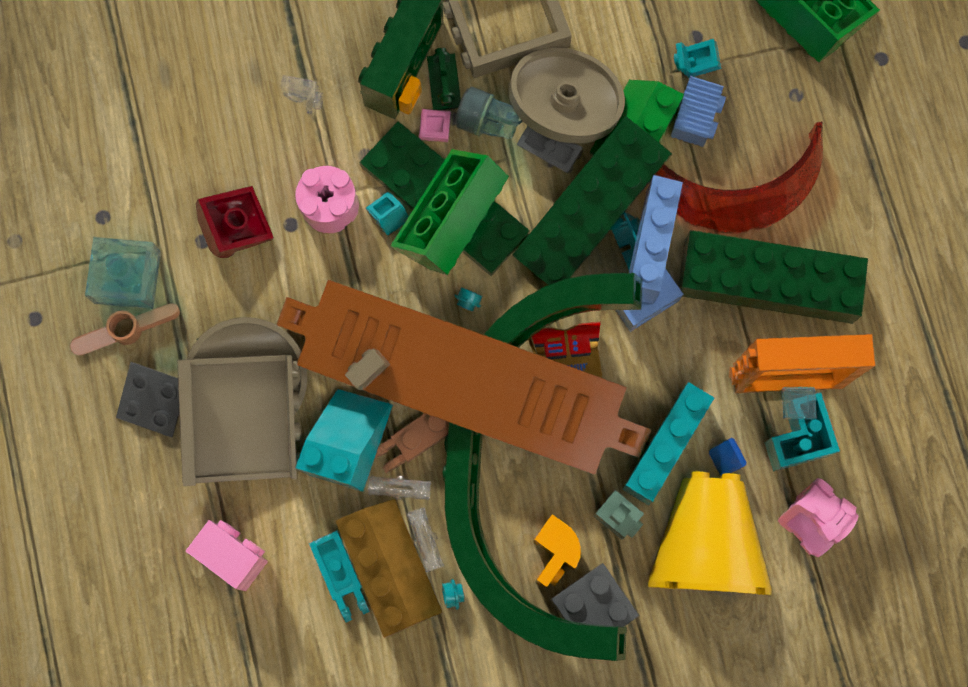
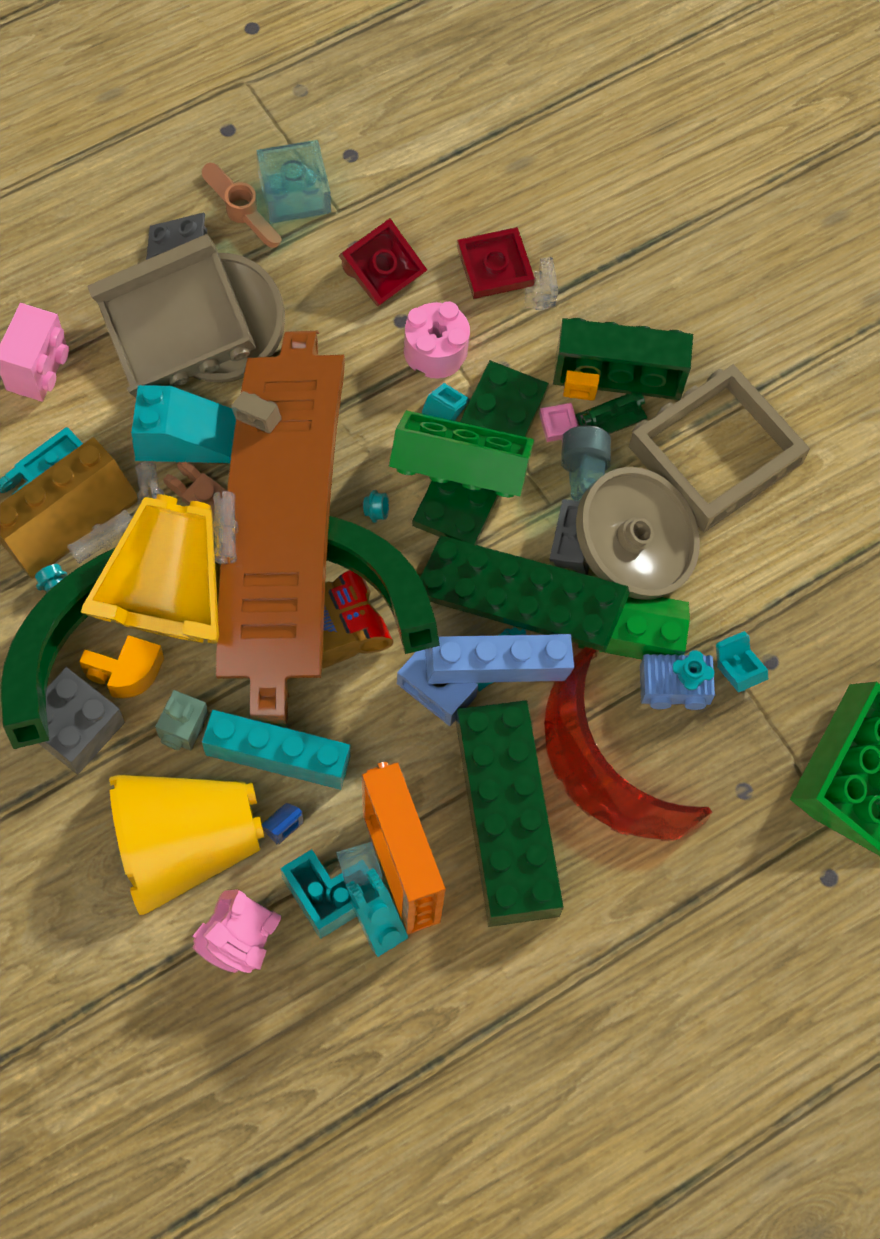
camera: 70 degrees right, 10 degrees down
none -> yellow cone [81,494,219,644]
none -> clear pin [213,491,239,564]
none -> teal hinge [346,868,409,957]
none -> dark red plate [457,227,535,299]
none -> teal plate [672,650,715,690]

